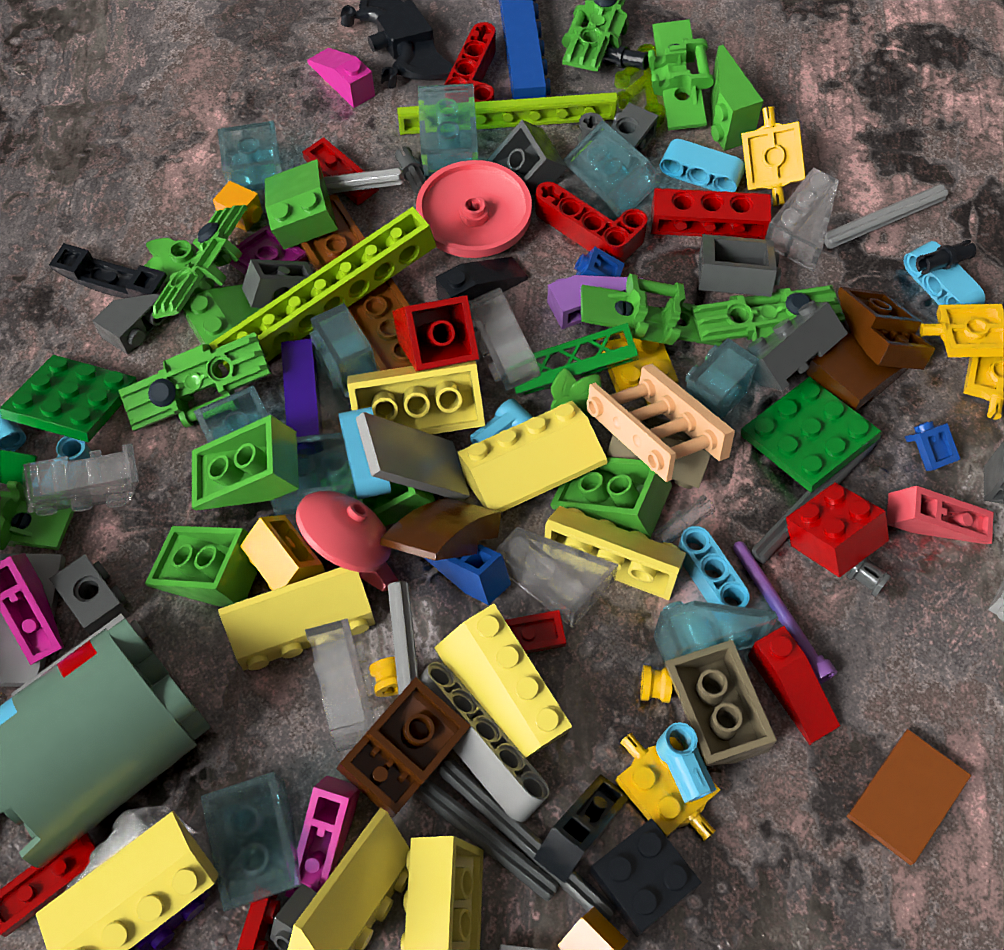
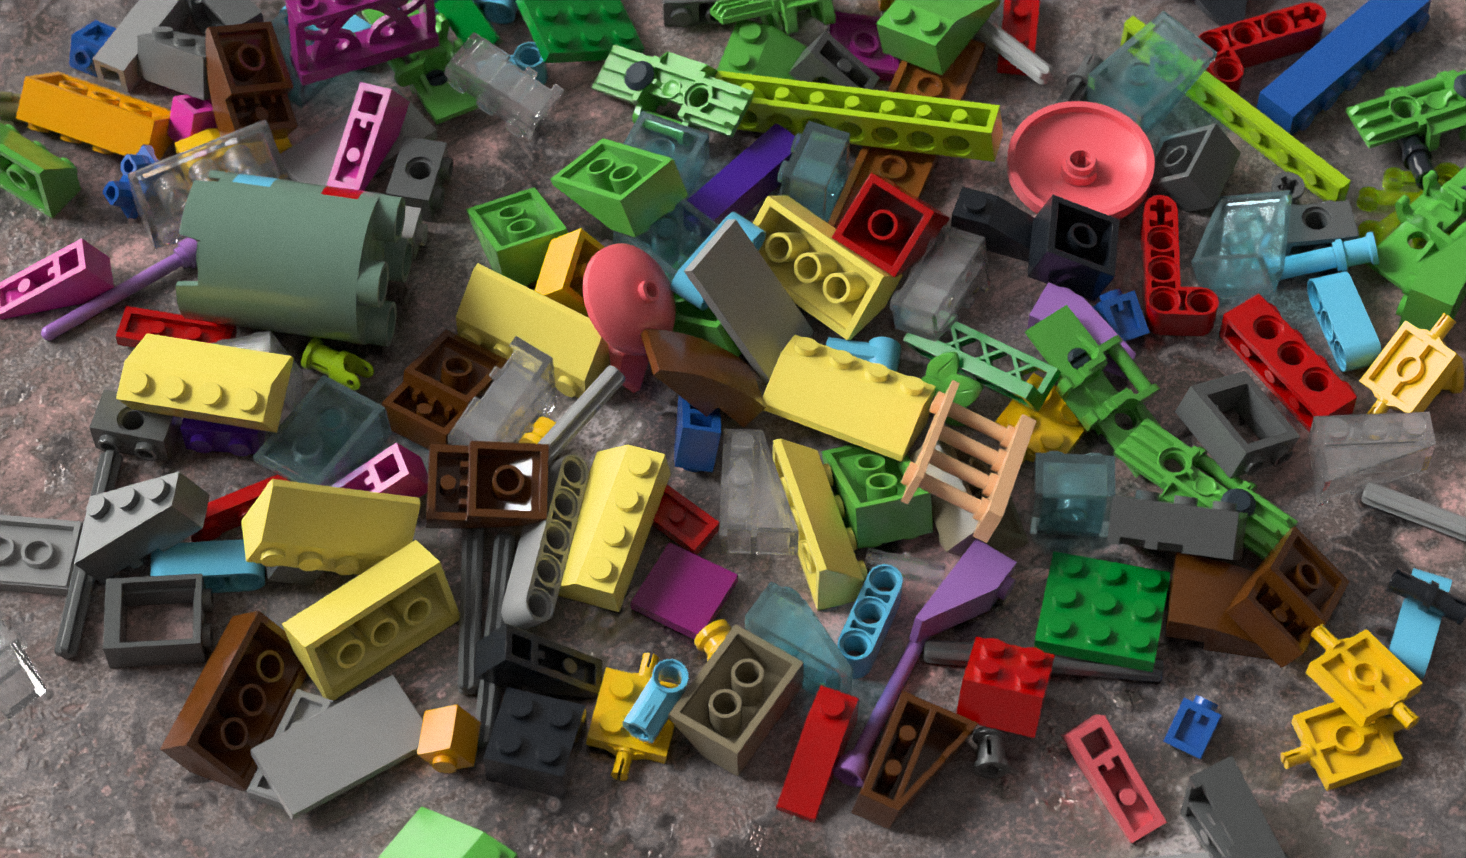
camera: 50 degrees right, 5 degrees down
none -> lime piece [301,338,374,390]
none -> reddish brown slope [380,329,510,450]
none -> magenta tile [630,542,738,640]
none -> reddish brown wedge [851,691,978,829]
none -> medium lavender slope [909,538,1017,643]
none -> black brick [1027,195,1120,301]
none -> medium azure pin [1262,232,1379,284]

